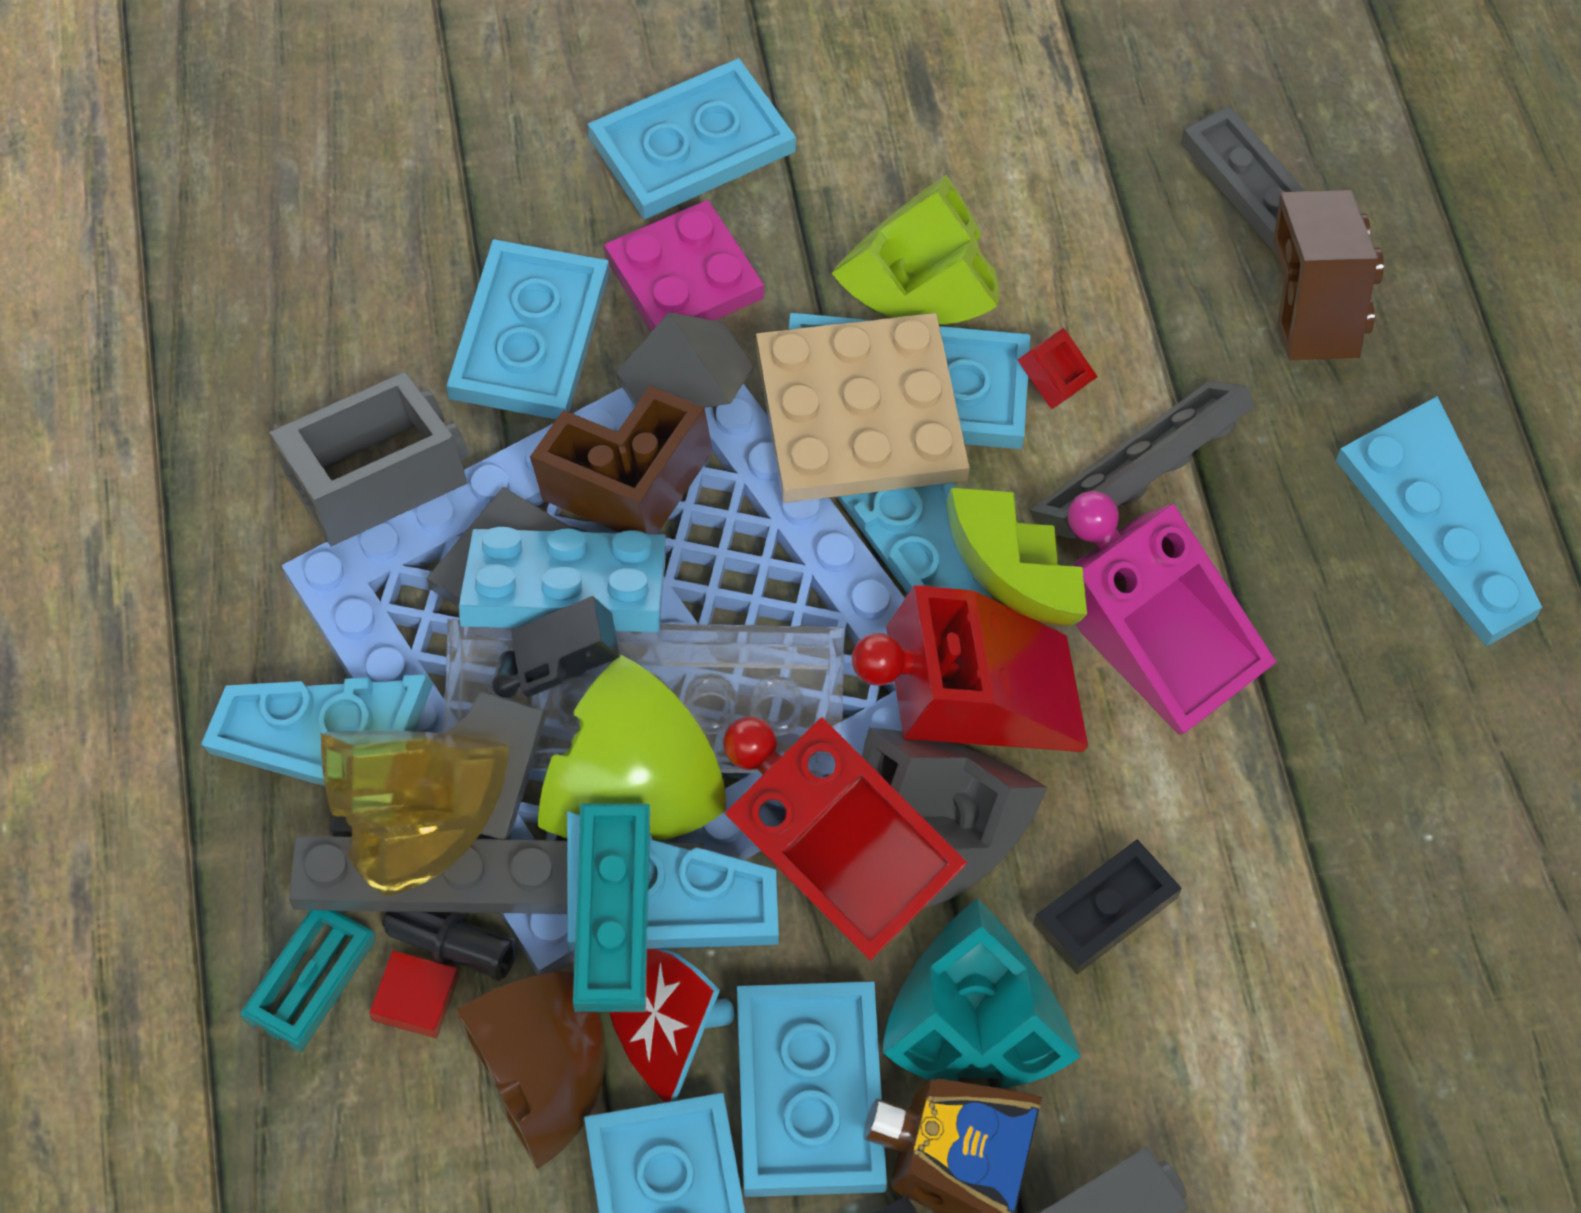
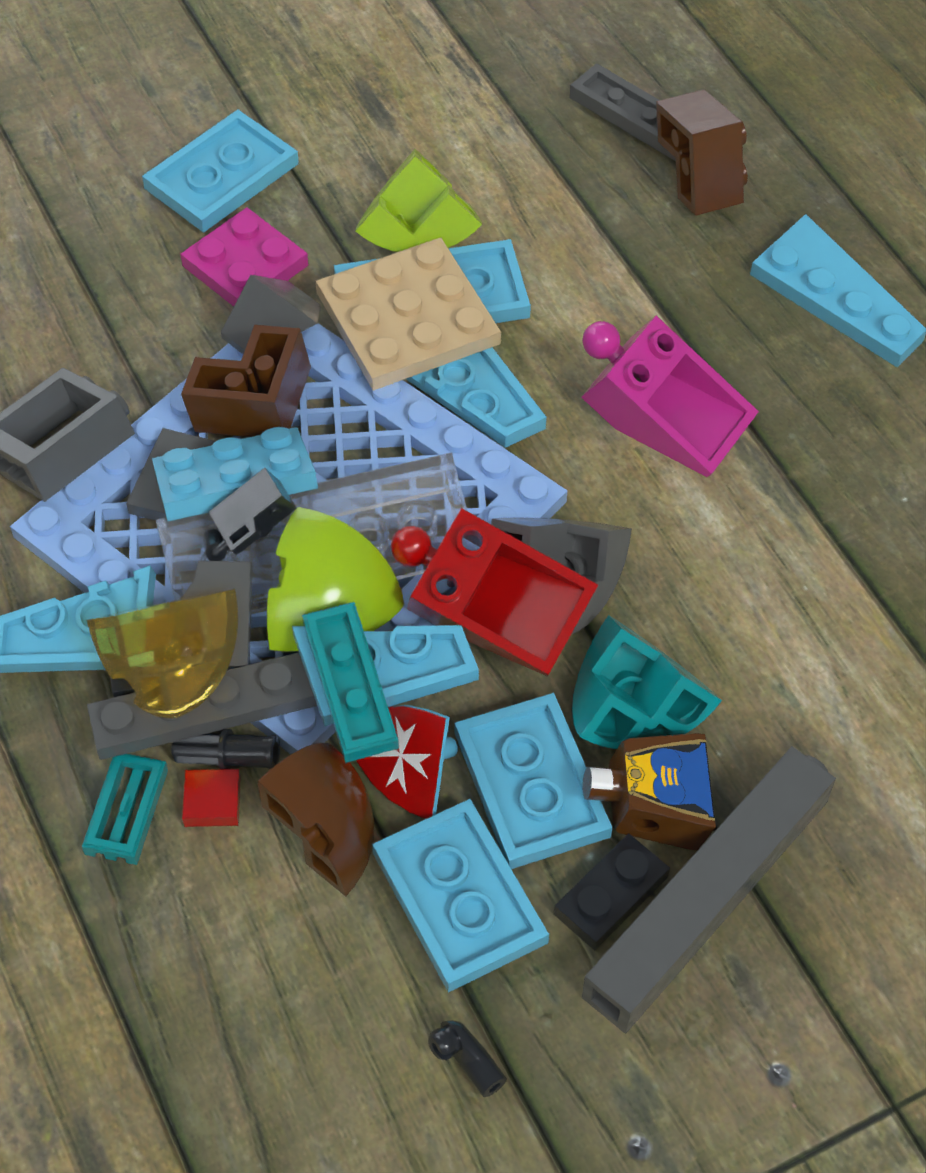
camera: 15 degrees left, 5 degrees down
medium azure plate [446,239,609,419] -> none
red slope [851,585,1088,752] -> none
lime brick [946,488,1087,626] -> none
red tile [1017,327,1098,410] -> none
dark grey plate [1029,381,1255,539] -> none
black plate [1033,839,1182,975] -> none

